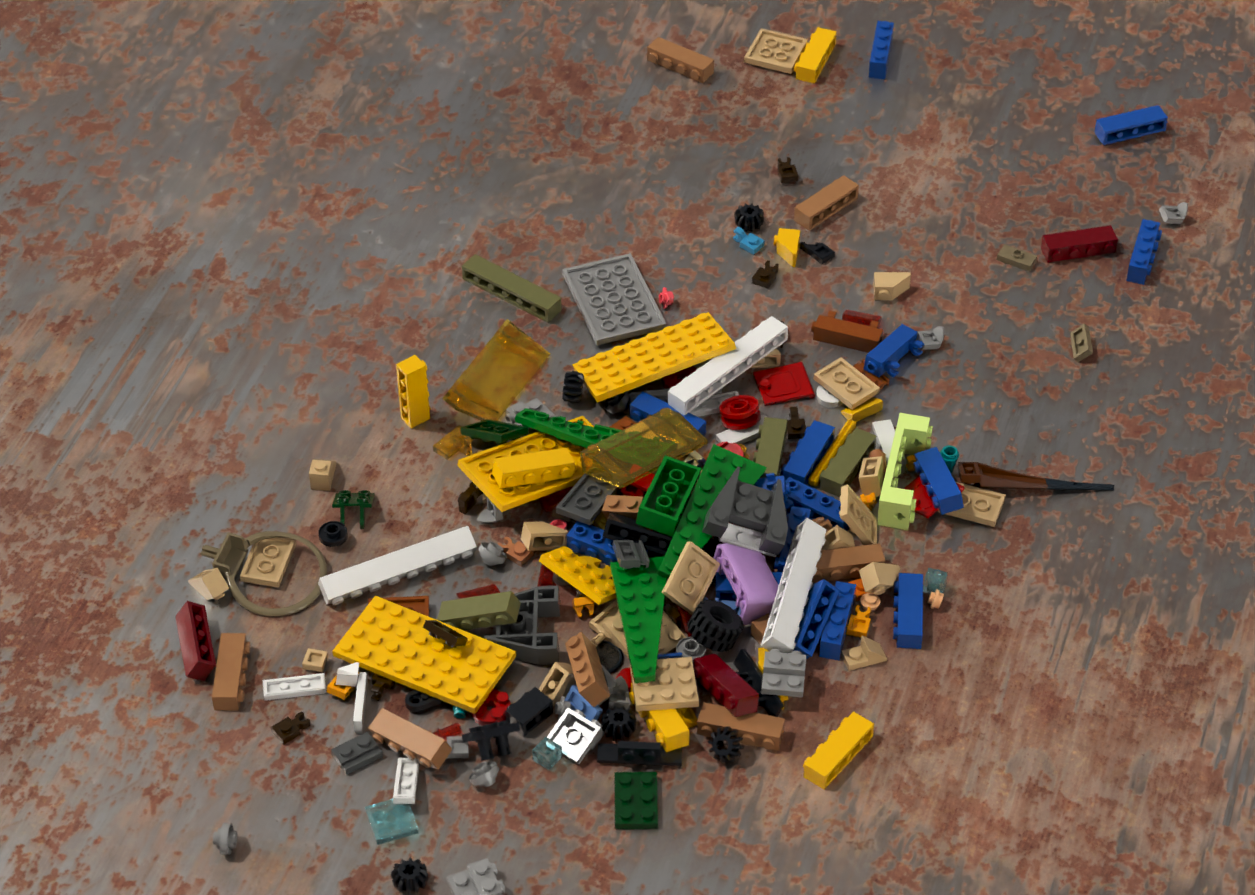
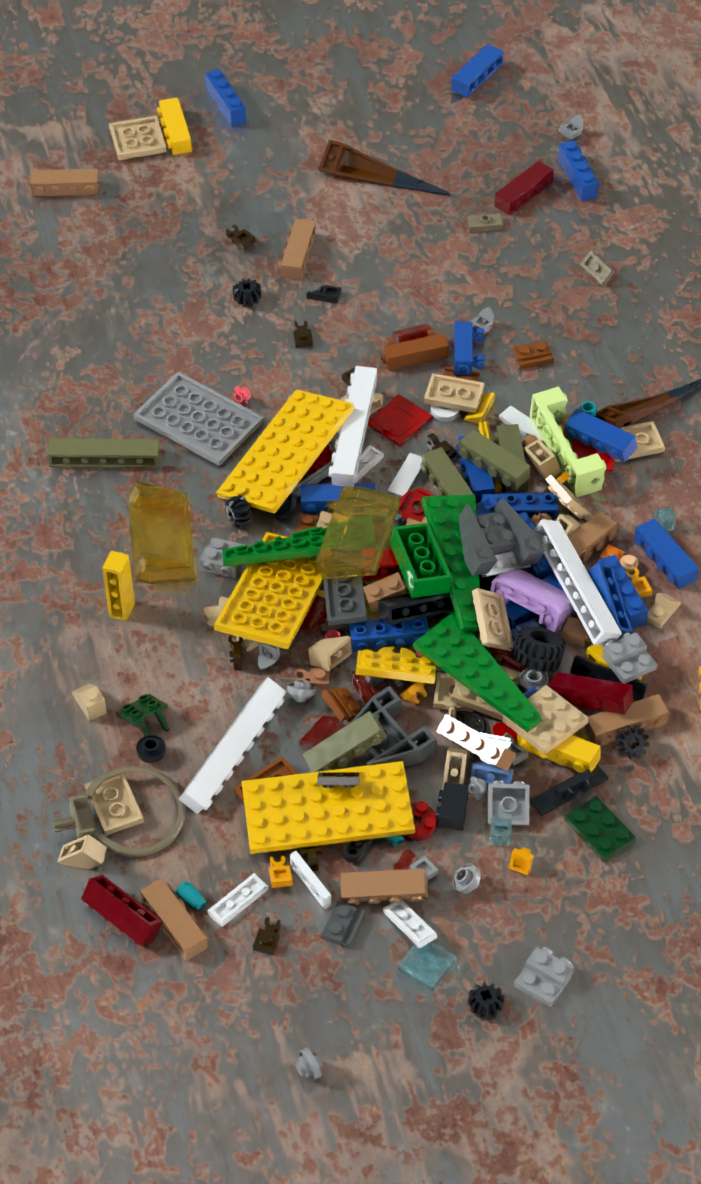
camera: 35 degrees left, 5 degrees up
tan plate [302,648,328,672] -> none
white slope [336,662,359,687] -> none
clear yellow plate [433,425,473,460] -> none
dark green plate [460,419,529,444] -> none
black plate [462,720,520,761] -> none
yellow brick [492,448,575,488] -> none
black gear [601,706,636,741] -> none
dark grey plate [613,540,650,569] -> none
red wheel [719,395,761,430] -> none
dark azure plate [733,227,765,255] -> none
yellow slope [774,228,800,267] -> none
tan slope [859,562,900,595] -> none
tan slope [873,272,911,300] -> none
light nougat plate [927,589,944,609] -> none
none -> teal cone [175,881,207,911]
none -> reddish brown plate [318,139,450,195]
none -> dark orange plate [321,688,362,722]
none -> olive brick [459,429,530,491]
none -> light orange tile [509,847,534,876]
none -> dark orange plate [512,340,554,370]

